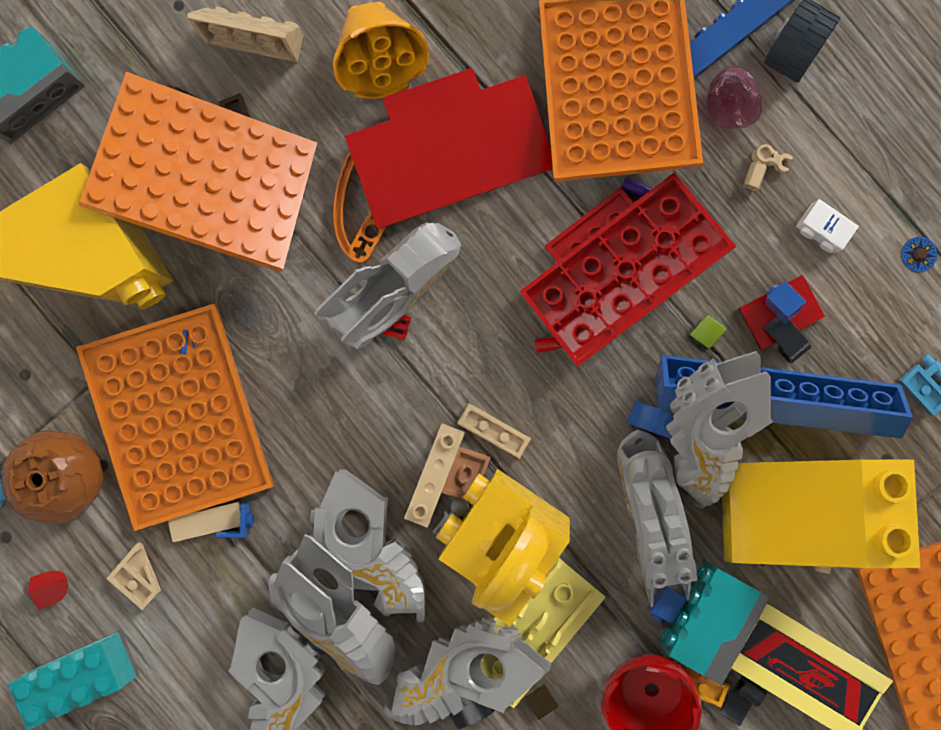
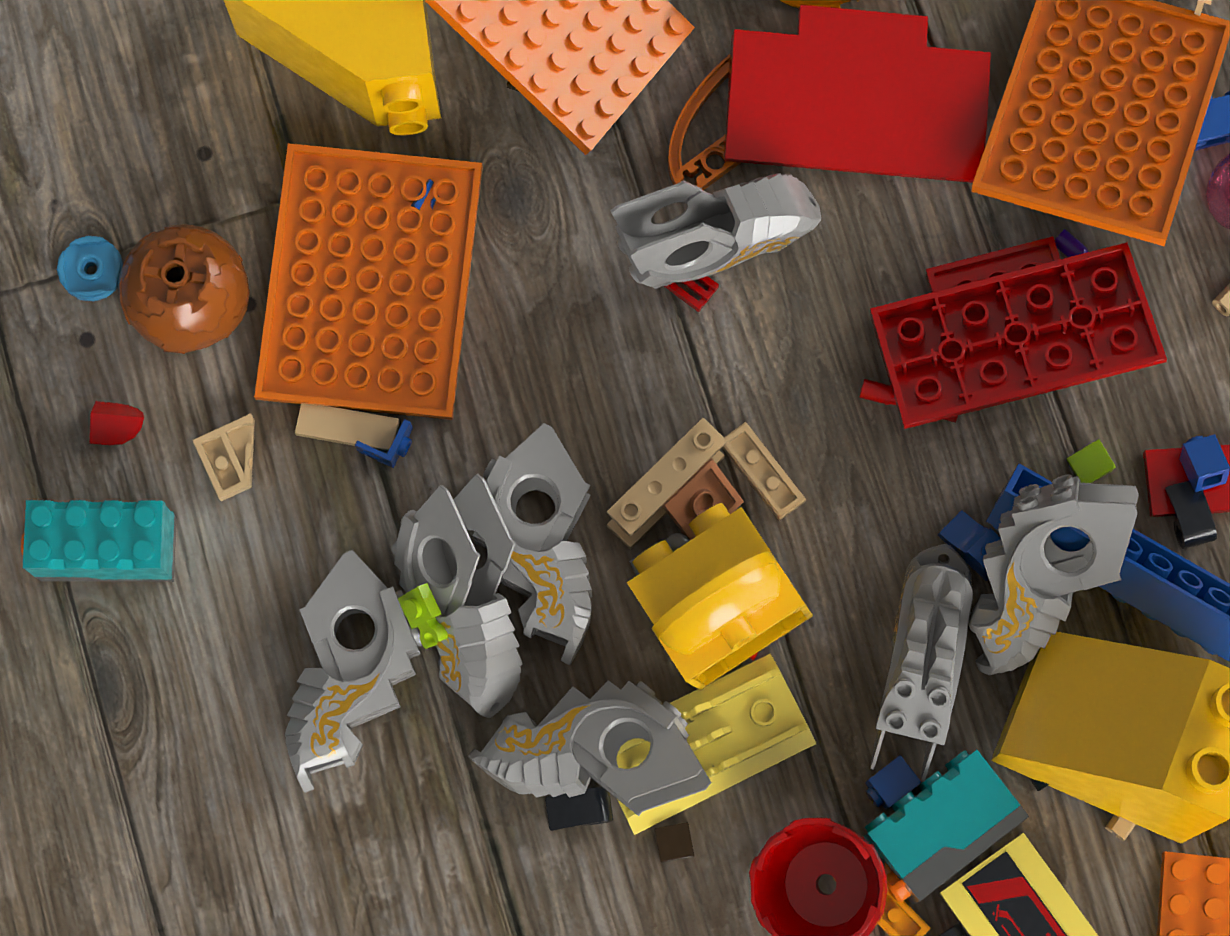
camera: 25 degrees right, 10 degrees down
none -> lime plate [398,583,448,649]

